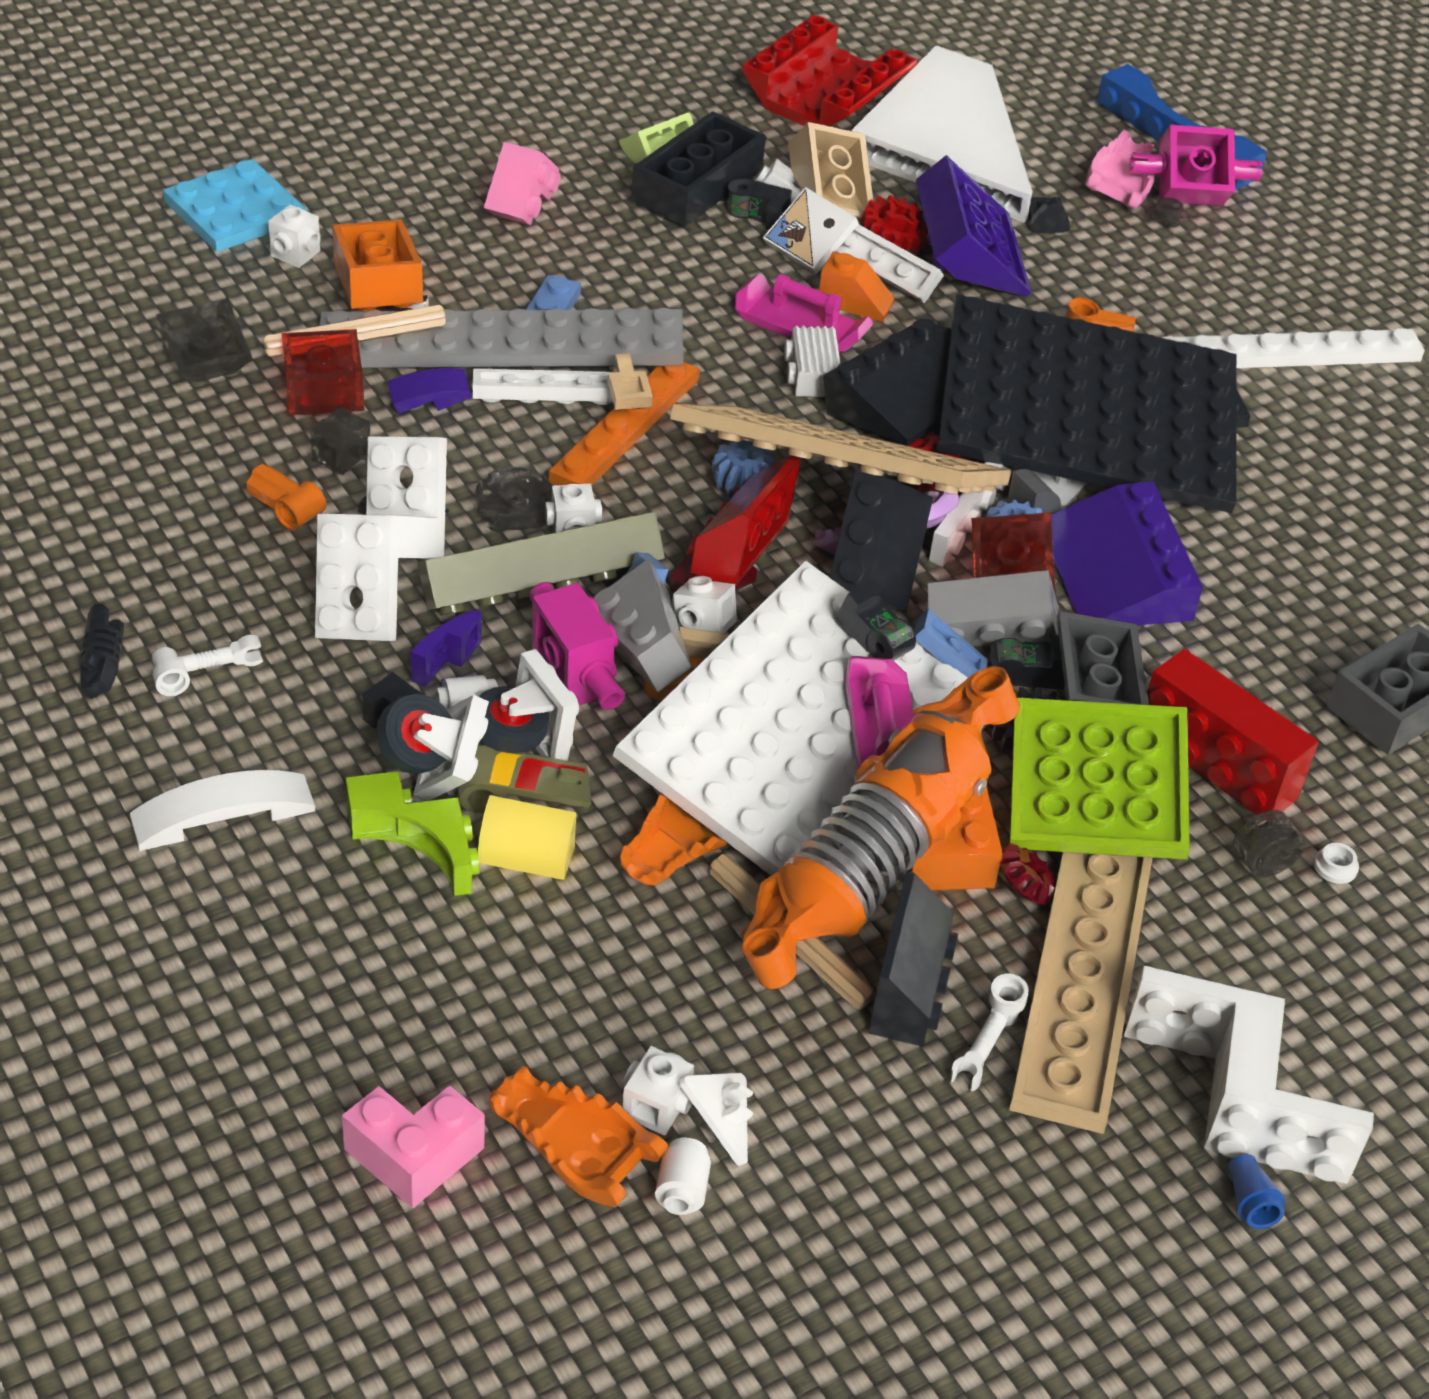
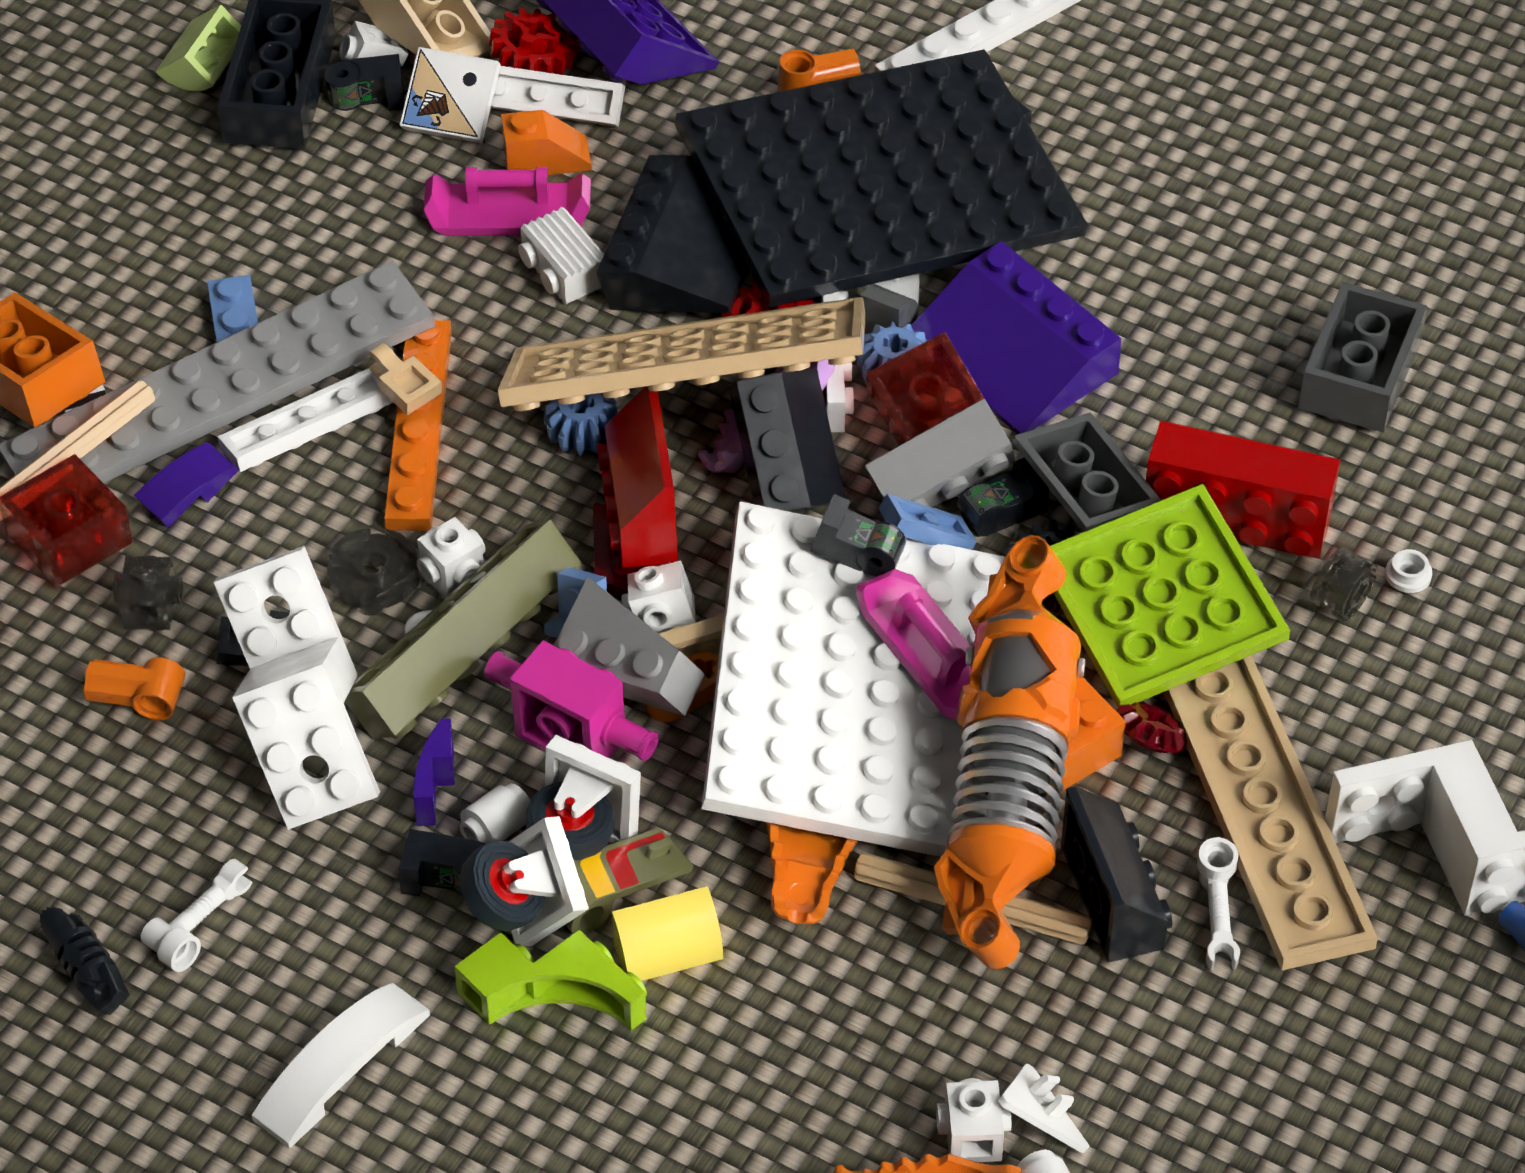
camera: 25 degrees left, 5 degrees up
bright pink brick [484,142,561,226] -> none

